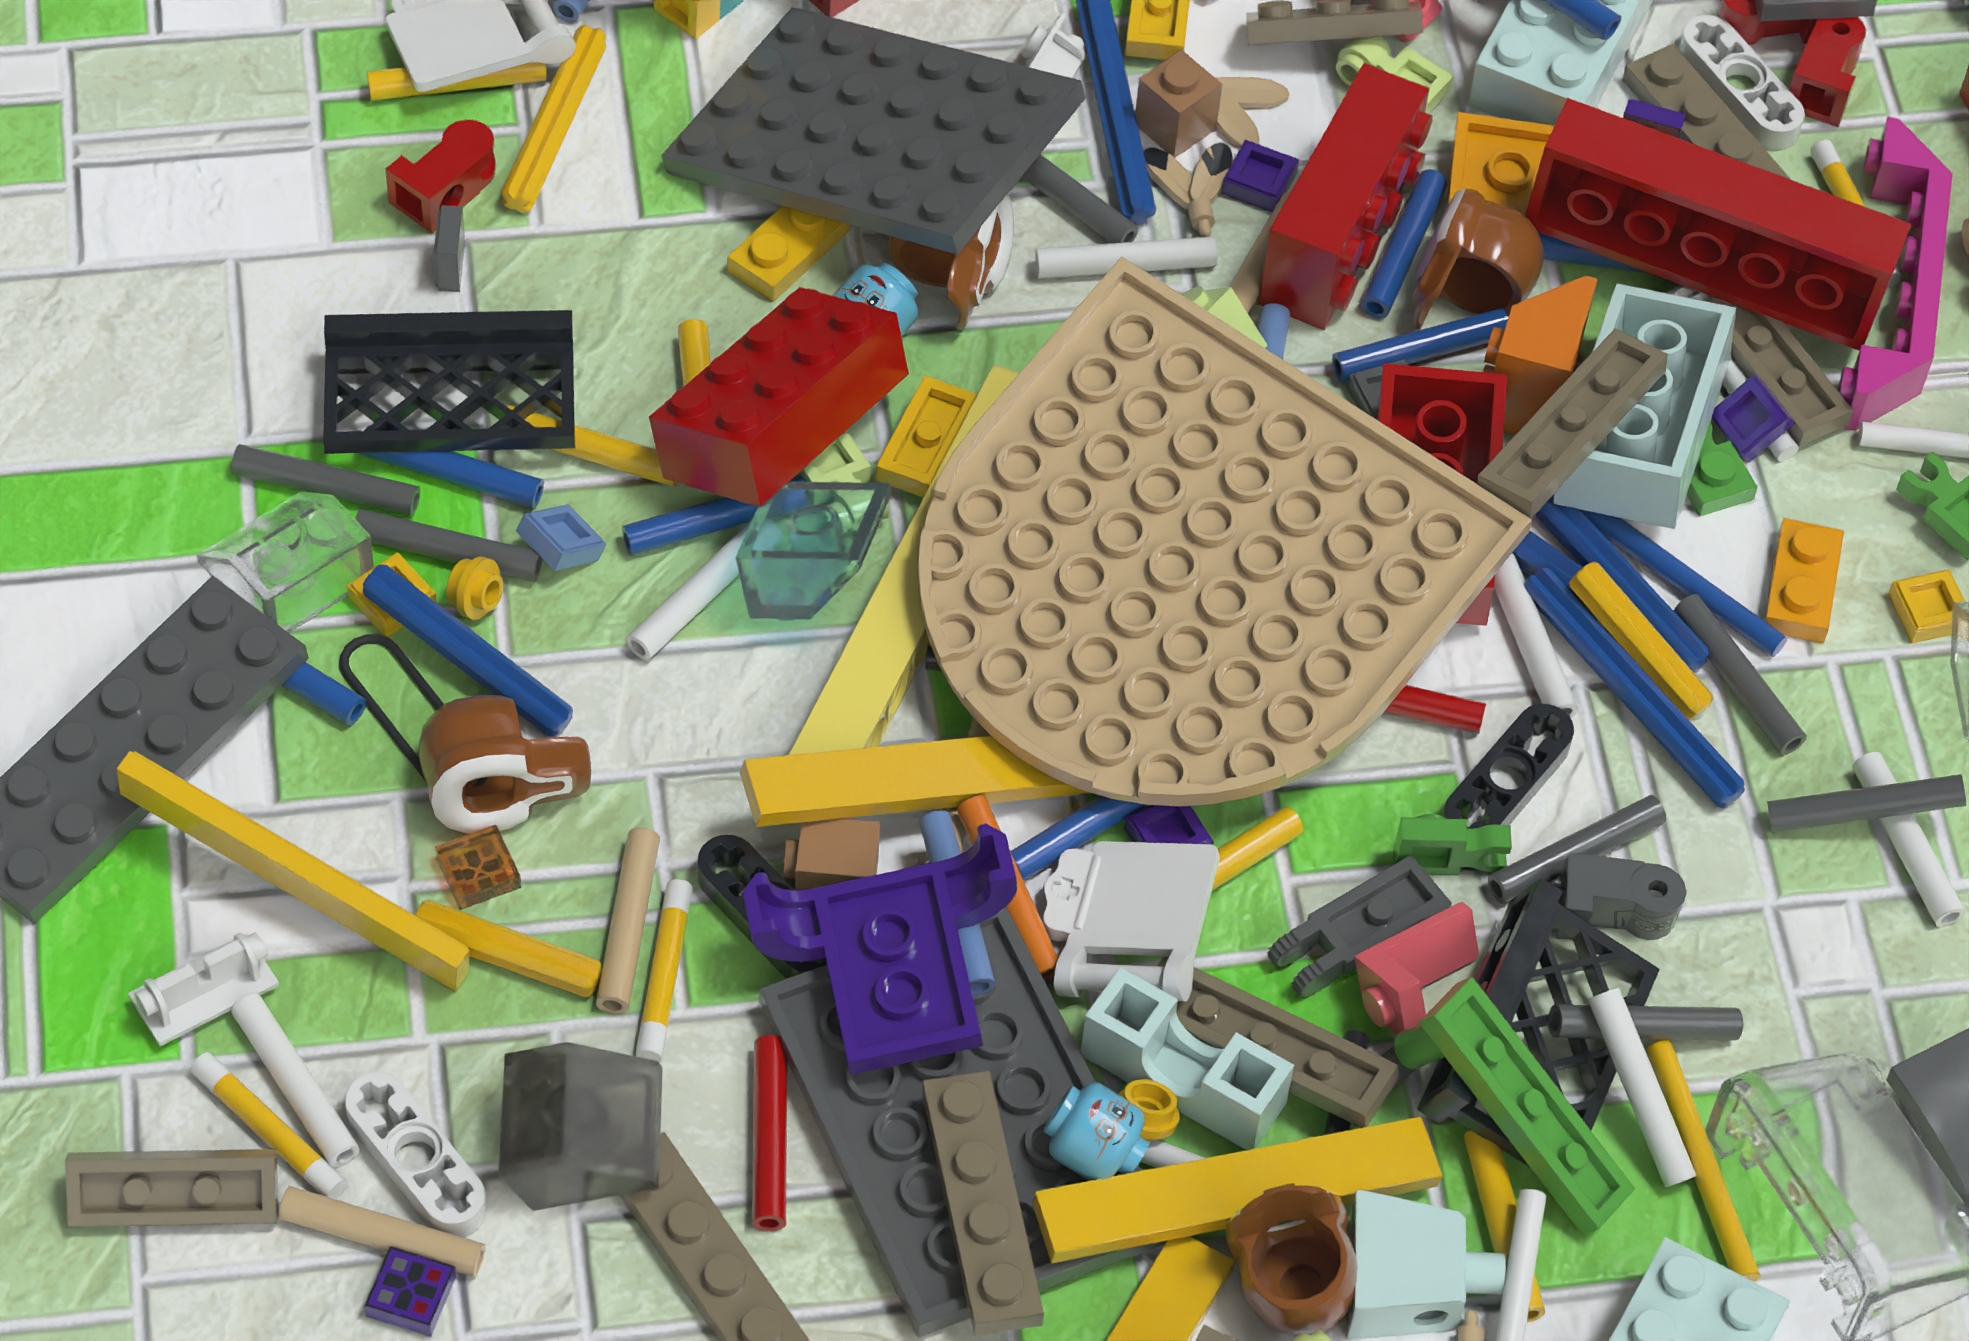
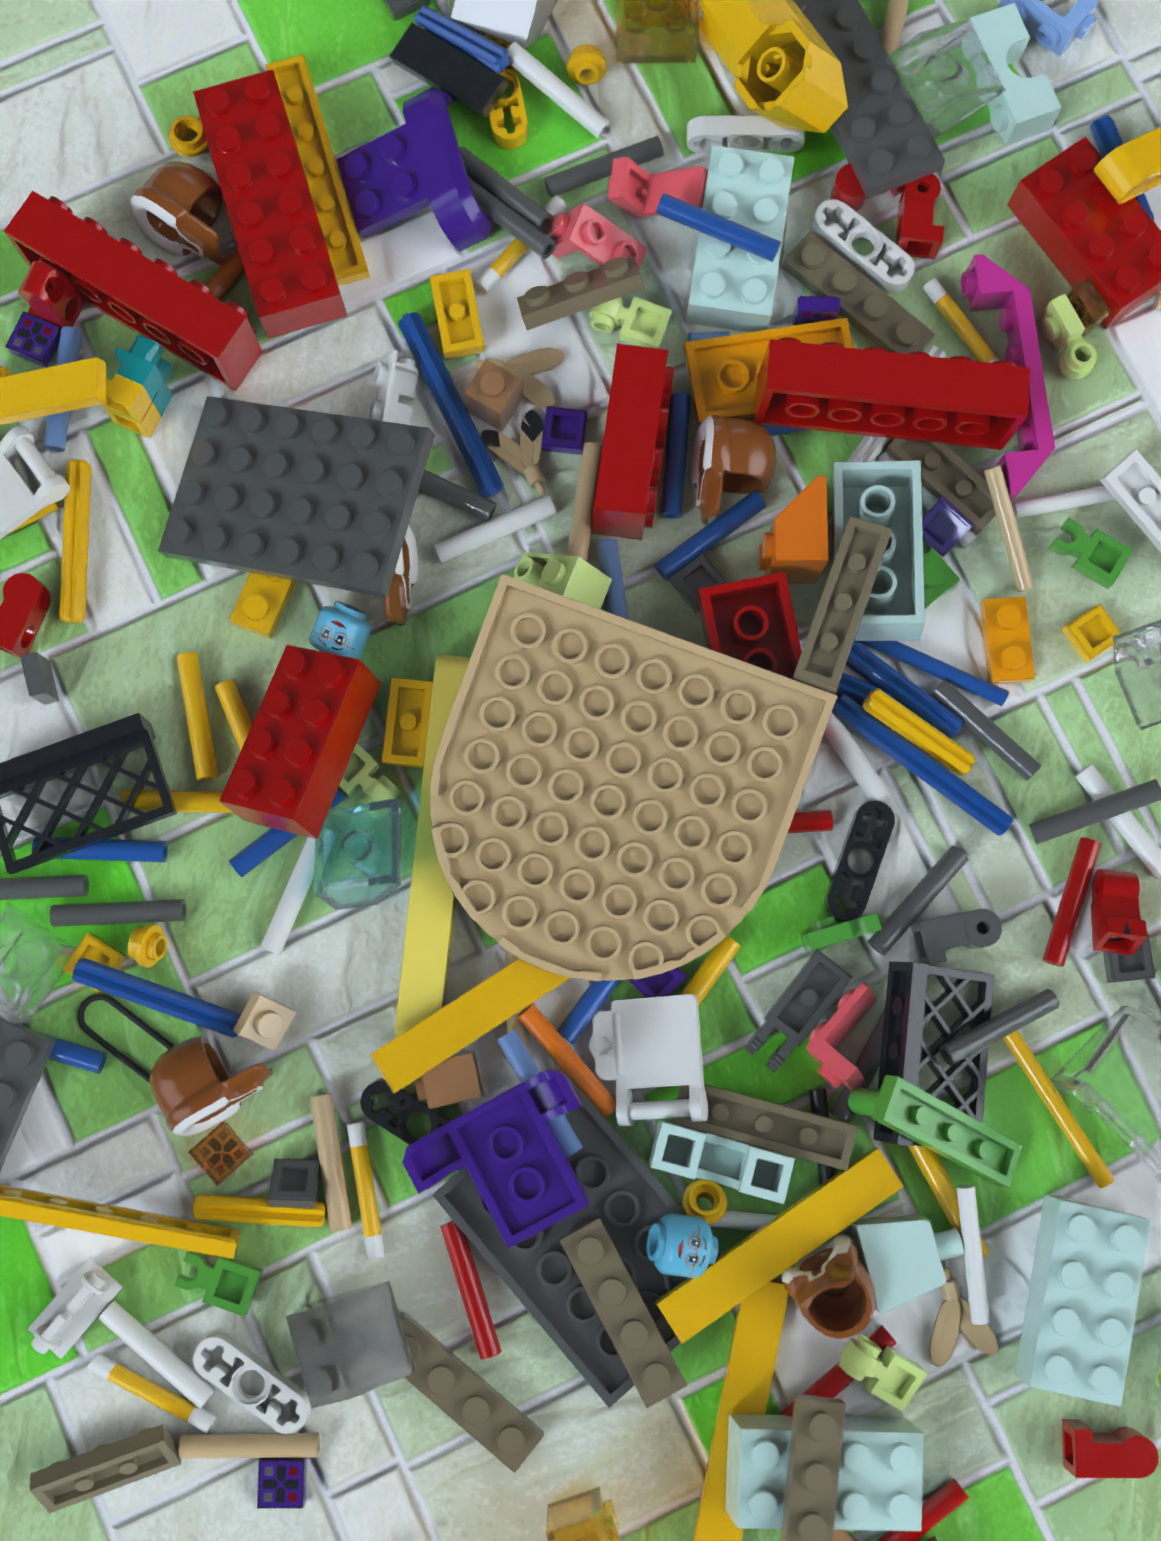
camera: 15 degrees left, 25 degrees up
medium blue tile [516,504,606,571] -> none
white piece [1588,987,1697,1188] -> none
none -> bright green plate [174,1251,264,1317]
none -> yellow piece [177,652,218,781]
none -> tan plate [233,991,297,1052]
none -> dark grey tile [268,1159,320,1208]
none -> tan bar [984,465,1034,592]
none -> red piece [1042,837,1101,967]
none -> red leg [1090,869,1148,955]
none -> dark grey tile [1103,934,1155,983]

